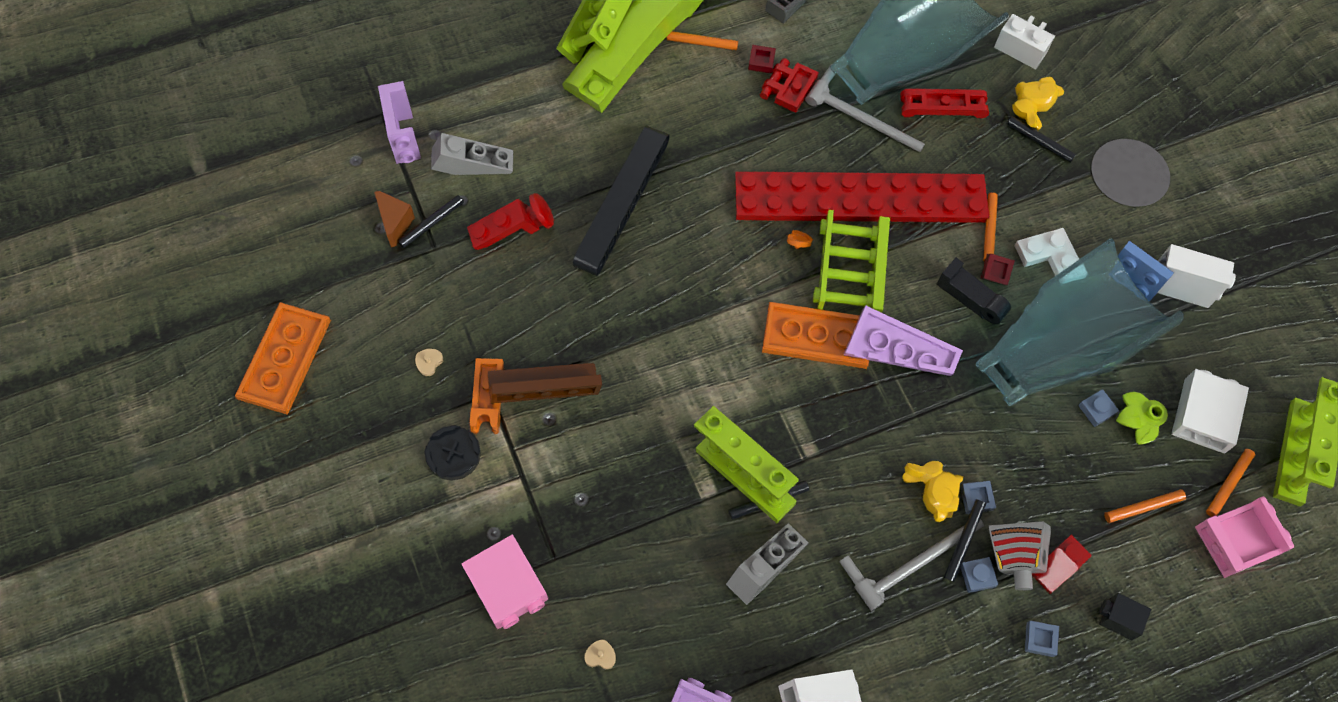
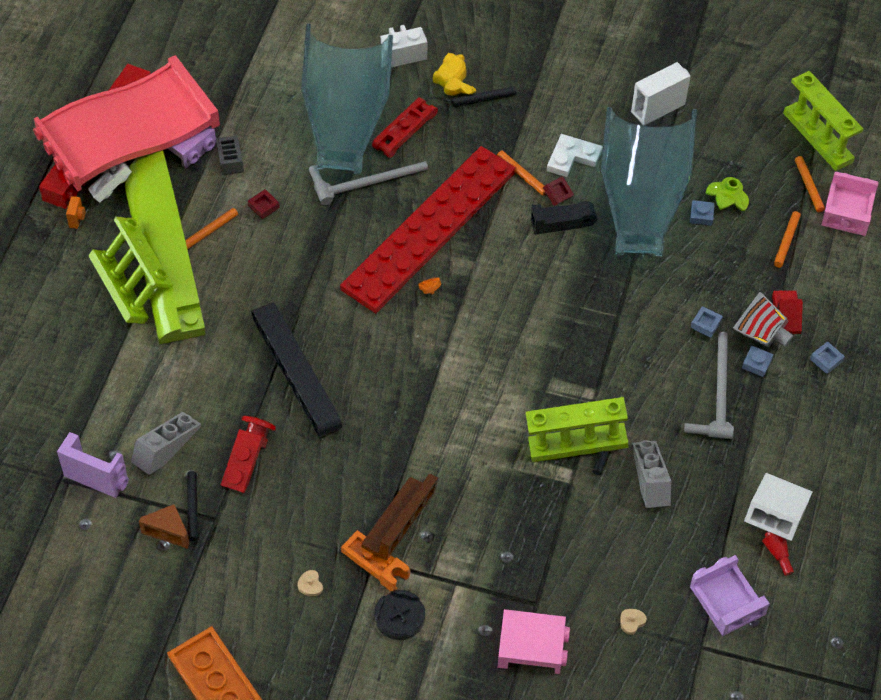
camera: 50 degrees left, 10 degrees down
red plate [760,58,819,113] -> none
orange tile [762,302,869,369] -> none
lime fence [813,210,890,313] -> none
lavender wing [843,306,963,376] -> none
yellow animal [902,461,963,522] -> none
black bar [943,499,986,582] -> none
flat silver sticker [1091,139,1170,207] -> none
black brick [1099,593,1152,641] -> none
medium blue plate [1106,241,1174,303] -> none
white brick [1171,369,1249,454] -> none

